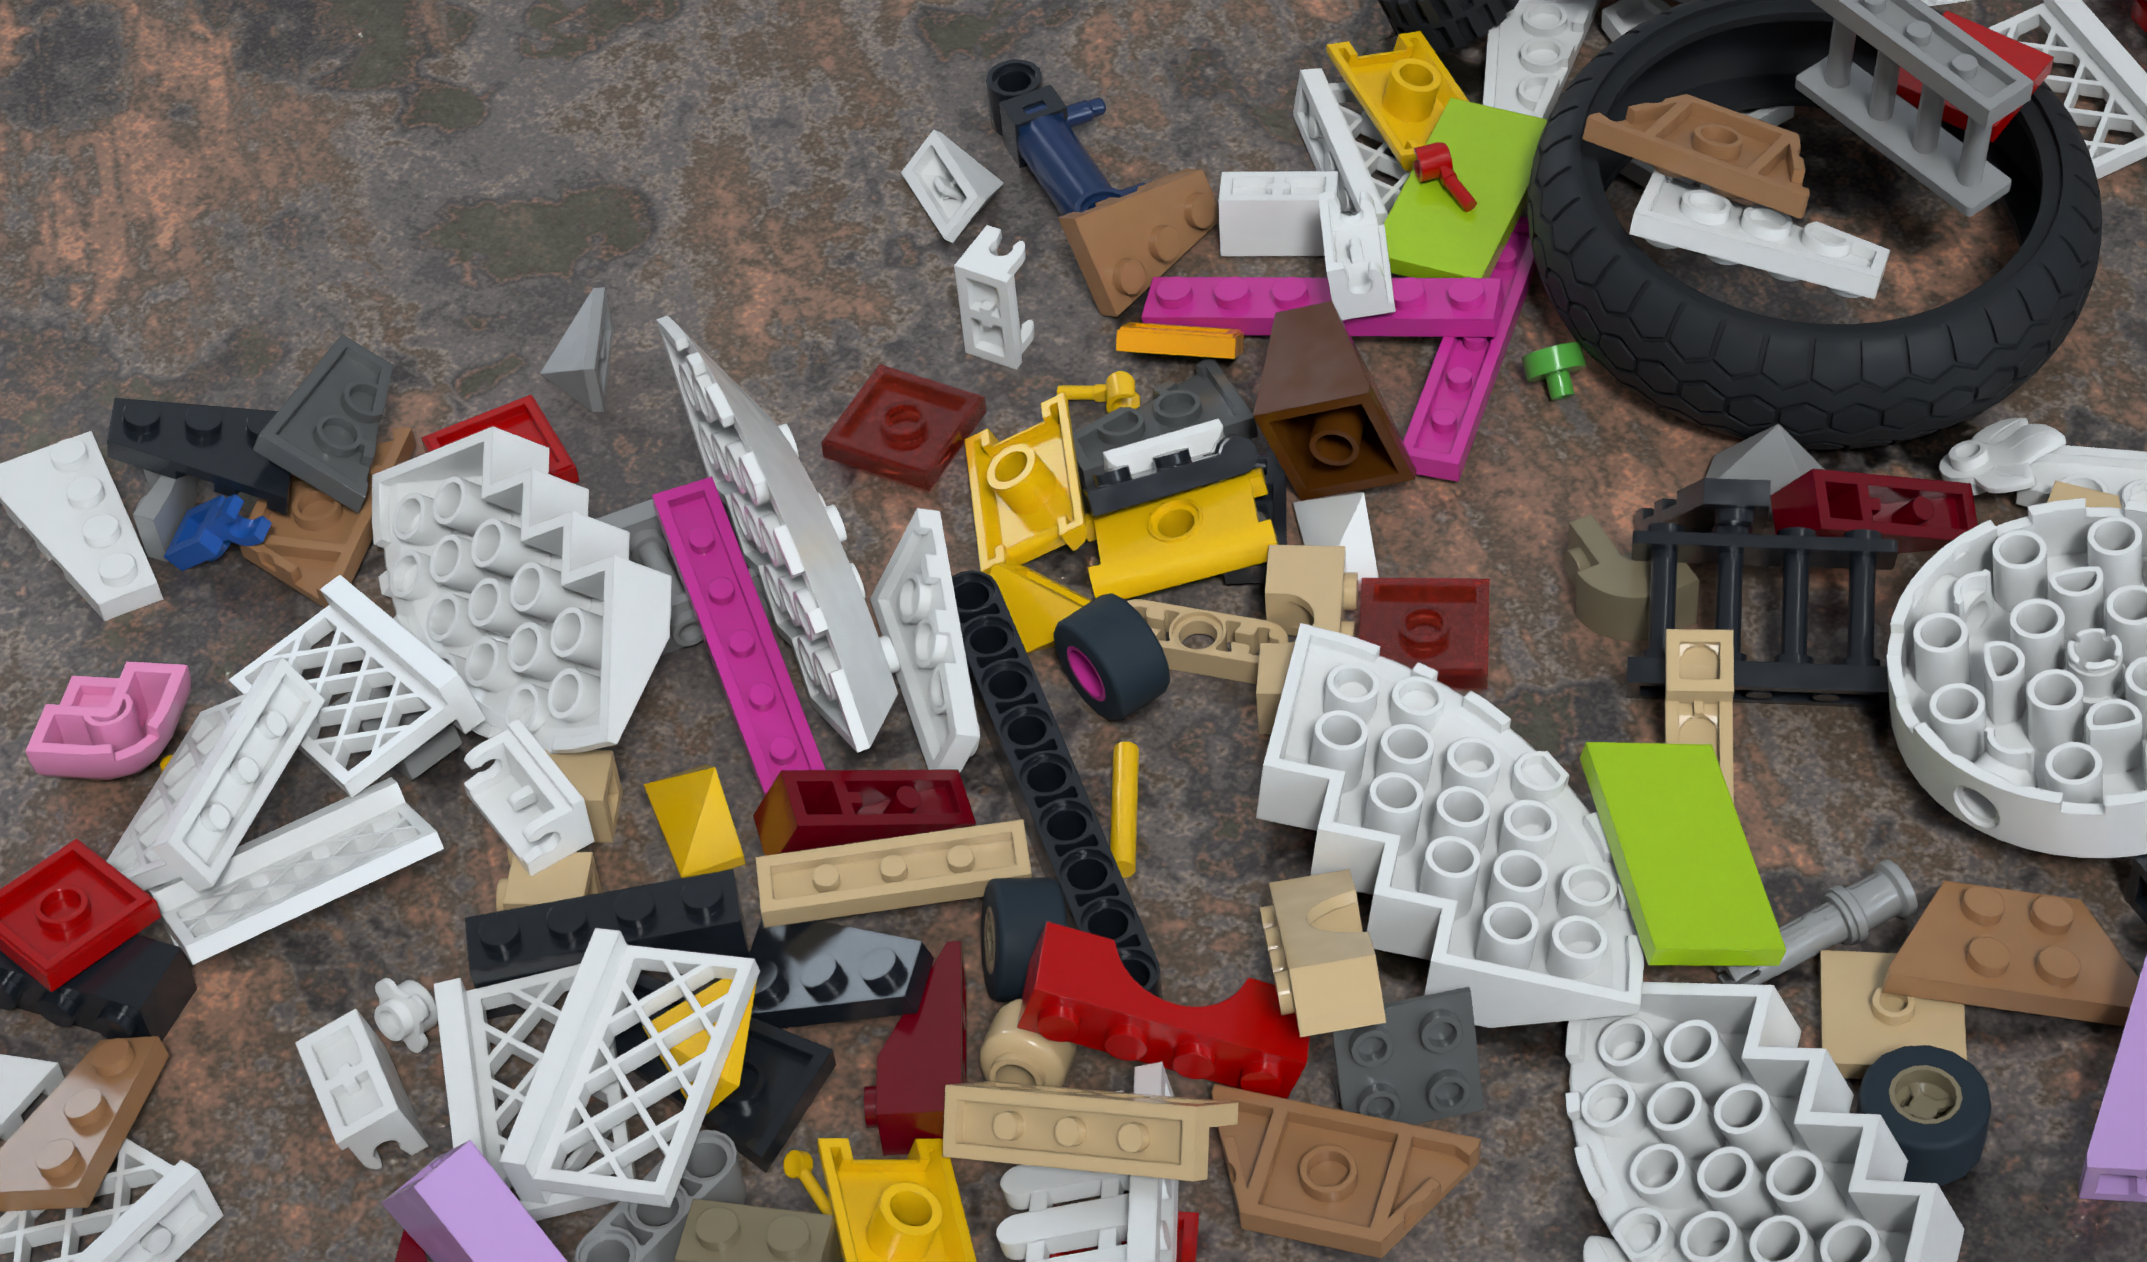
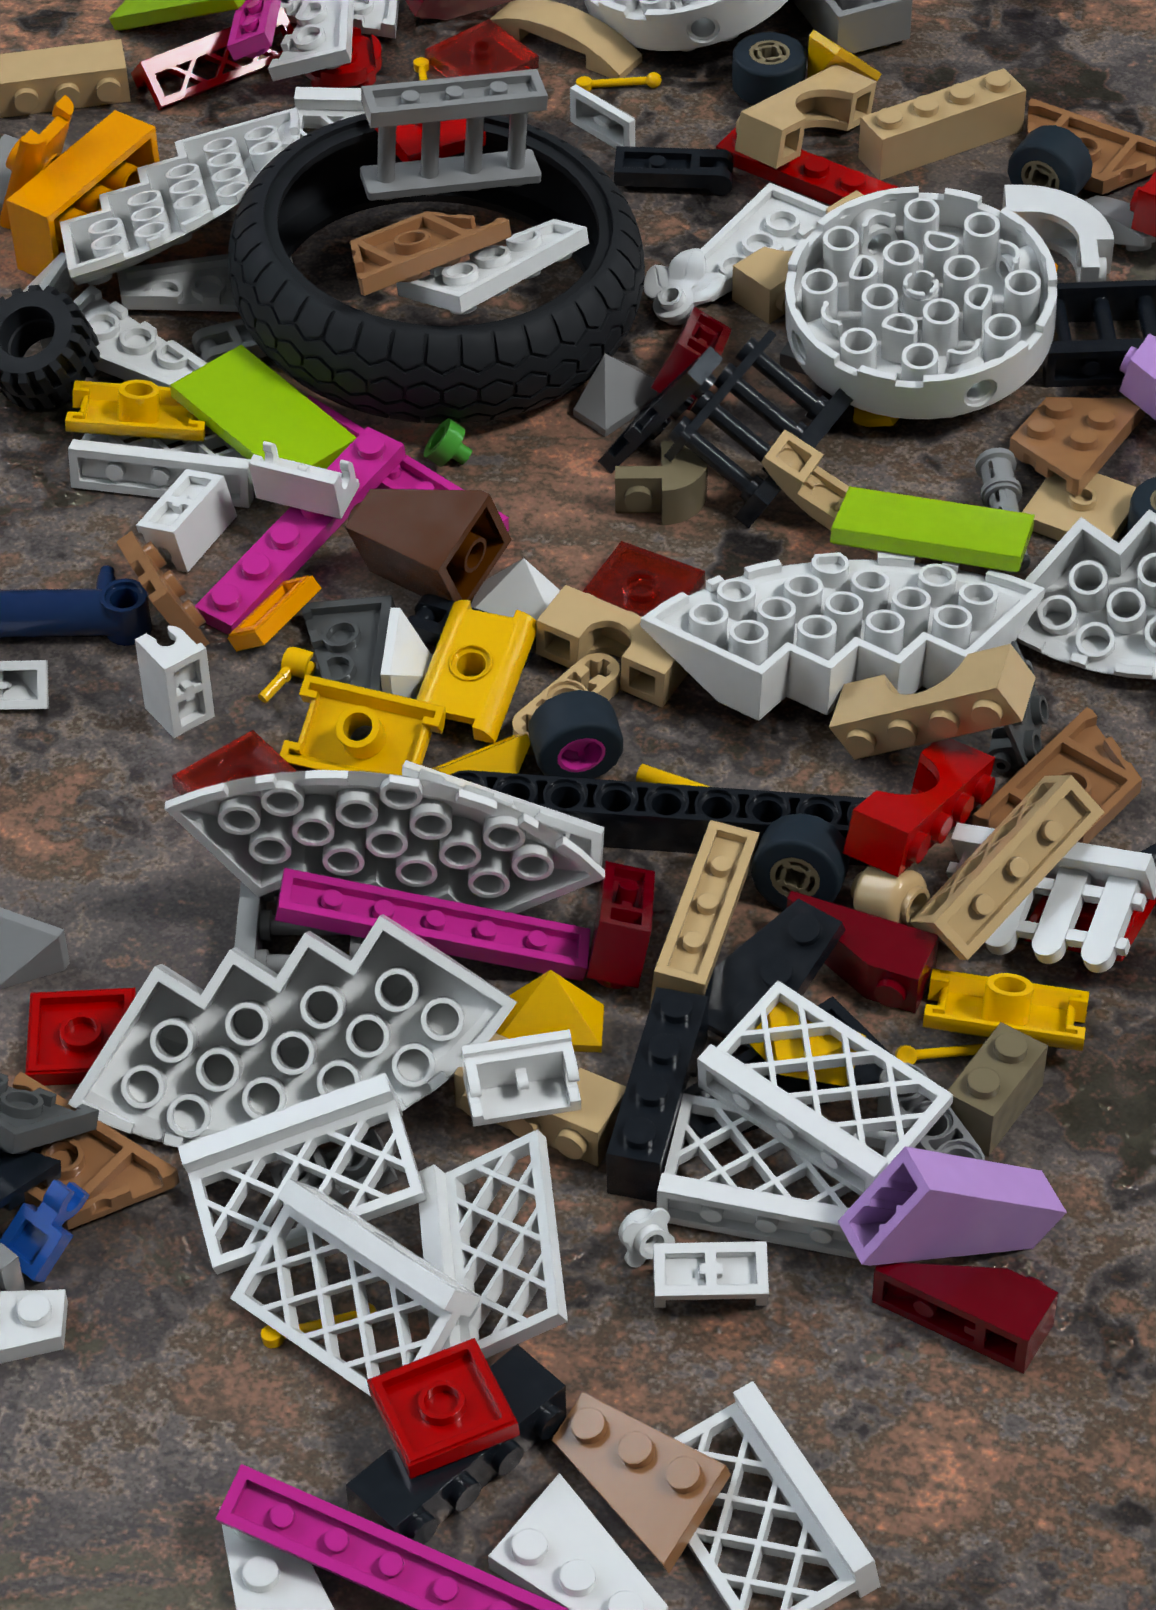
camera: 70 degrees left, 0 degrees up
bright pink brick [25,661,191,781] -> none
black plate [1081,434,1258,516] -> none
red hand [1413,142,1477,212] -> none

